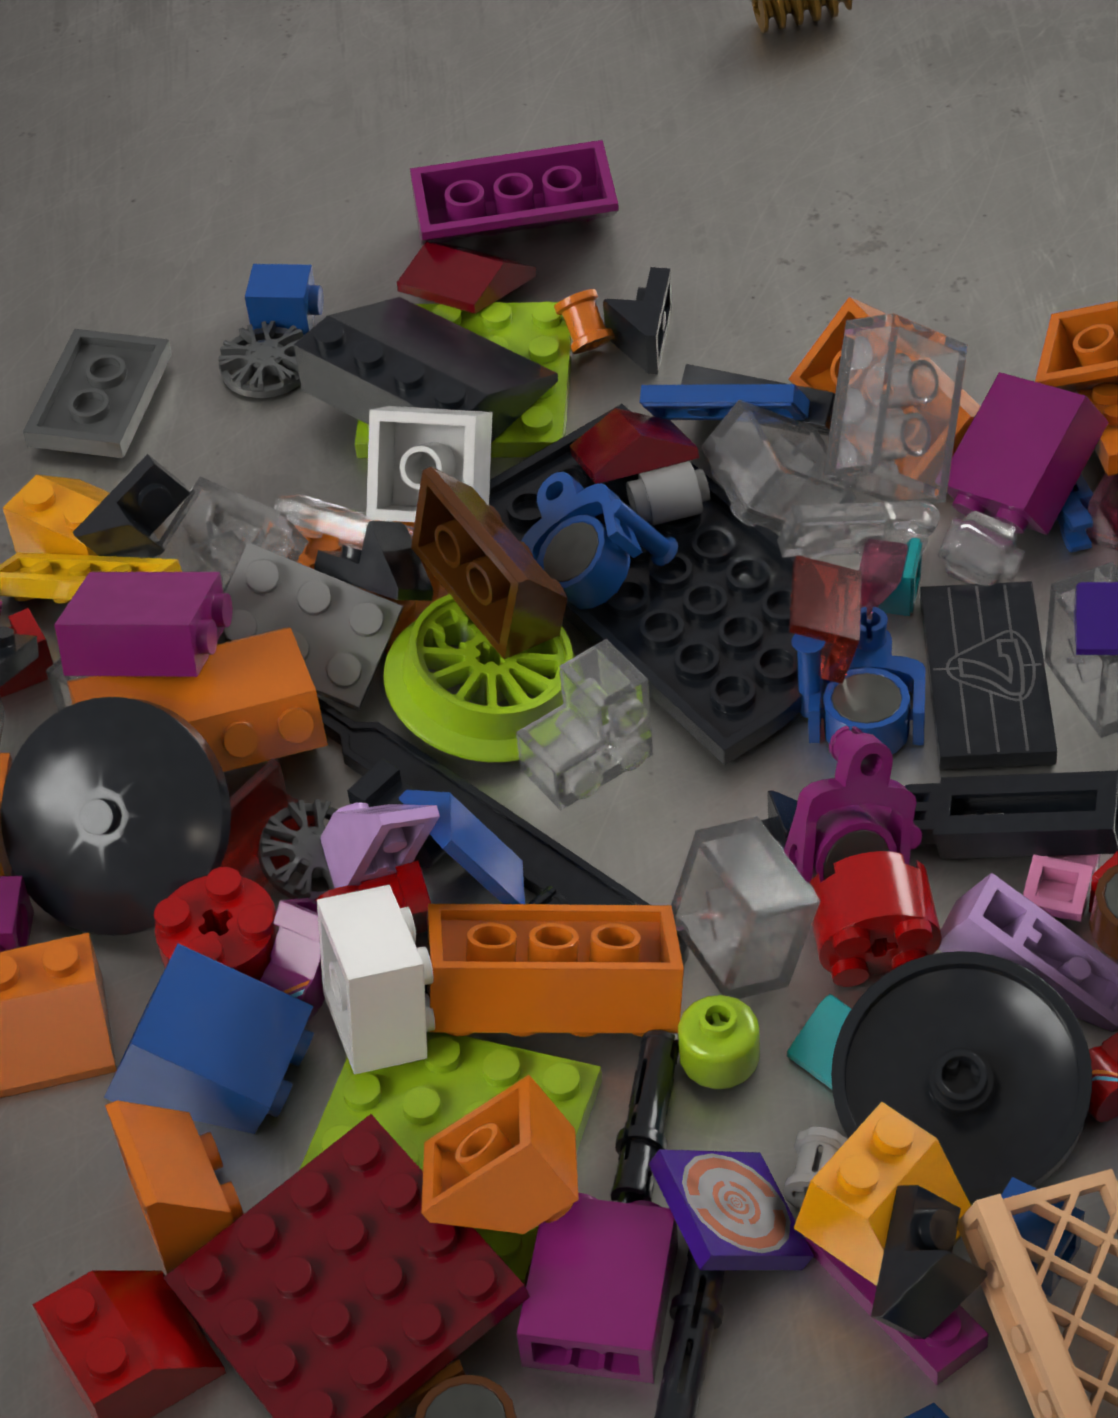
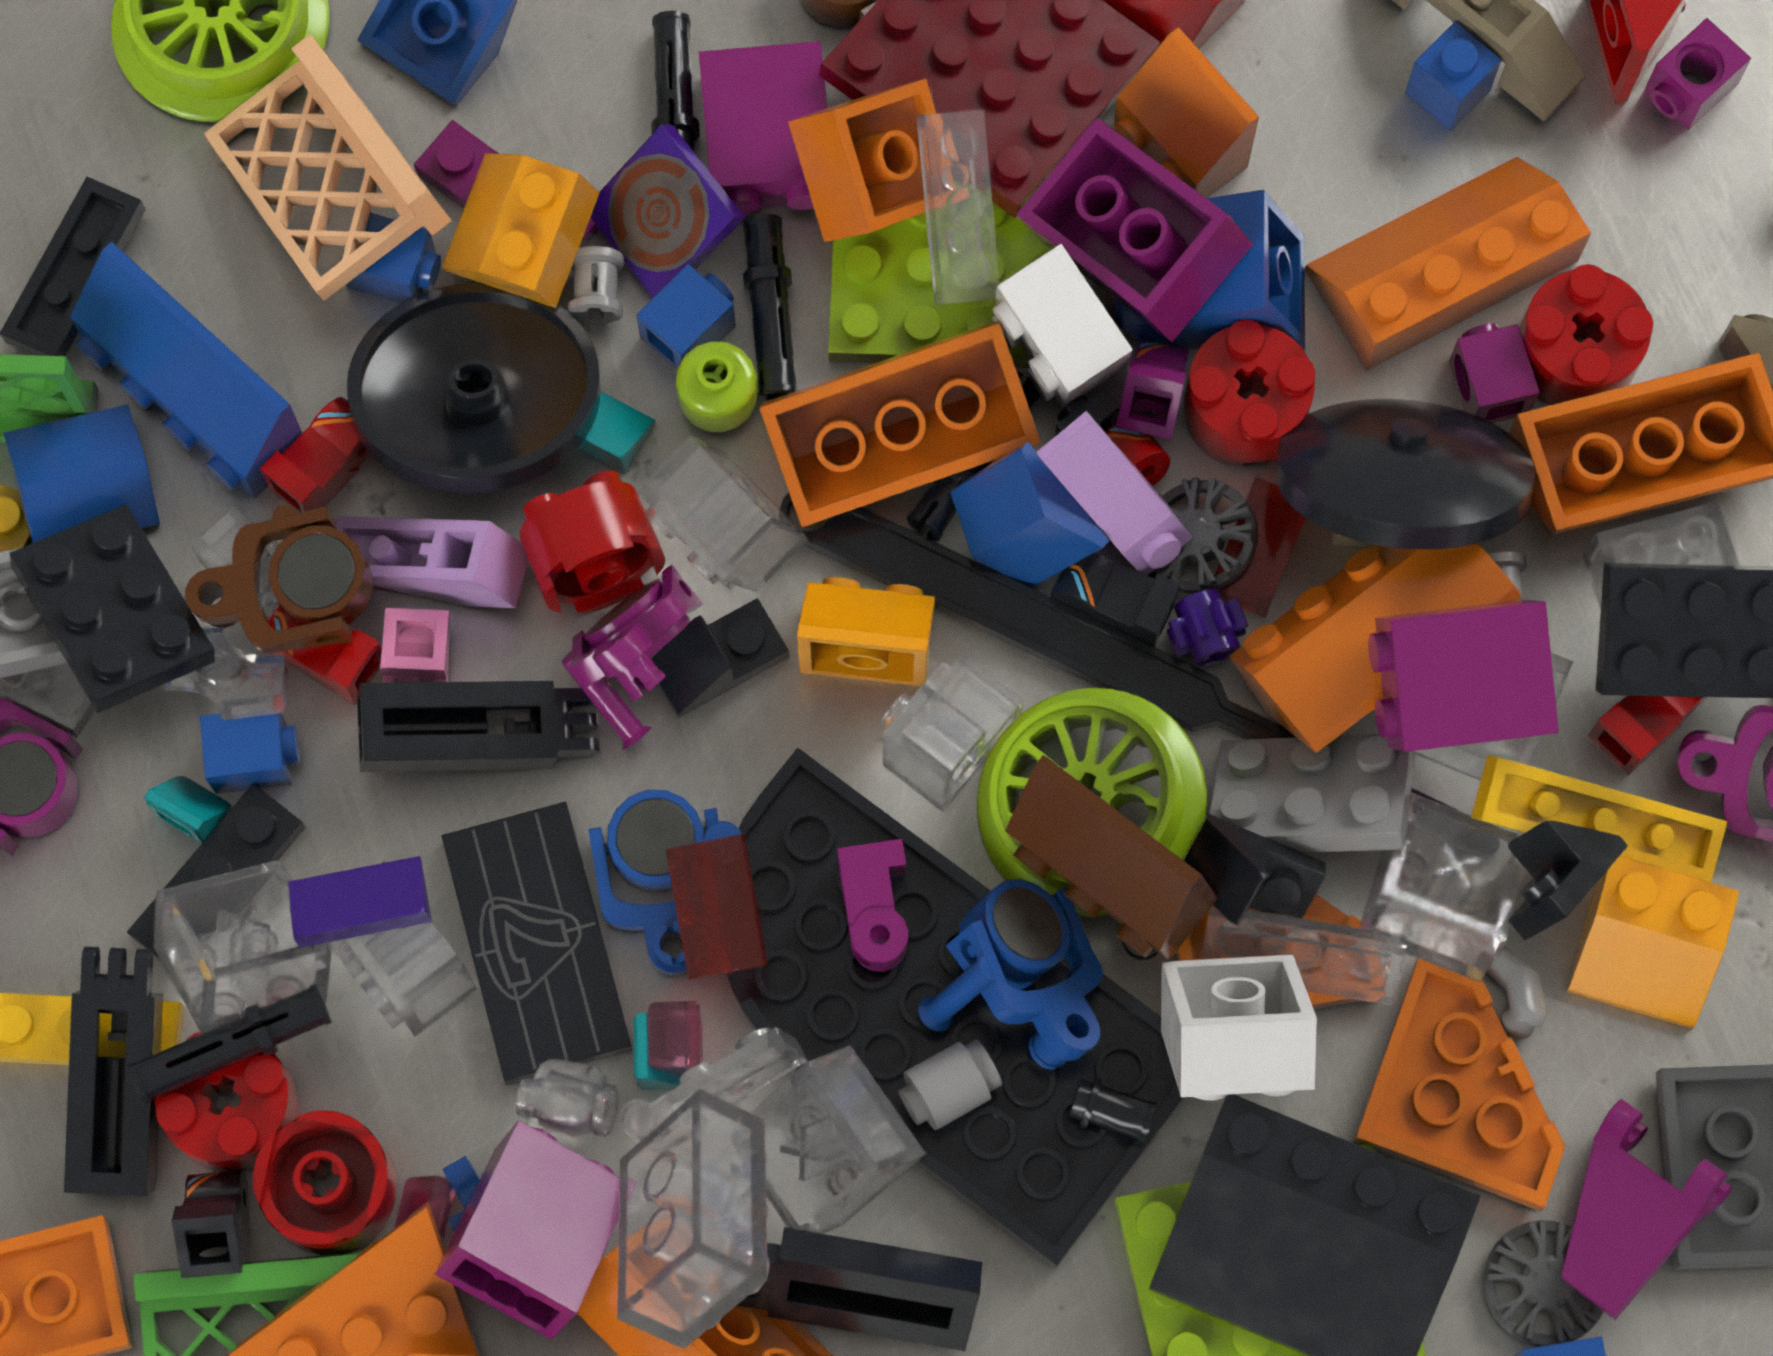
camera: 160 degrees right, 25 degrees up
dark red slope [570,408,700,484] -> none
blue tile [639,384,810,420] -> none
black slope [871,1185,988,1339] -> none
none -> blue brick [636,264,736,370]
none -> light orange slope [797,577,935,687]
none -> magenta leg [837,839,908,972]
none -> clear plate [916,110,1000,305]
none -> magenta brick [1016,117,1253,342]
none -> black pin [1068,1077,1157,1143]
none -> dark purple gear [1166,589,1249,667]
none -> orange plate [1353,955,1566,1211]
none -> magenta flag [1561,1099,1732,1320]

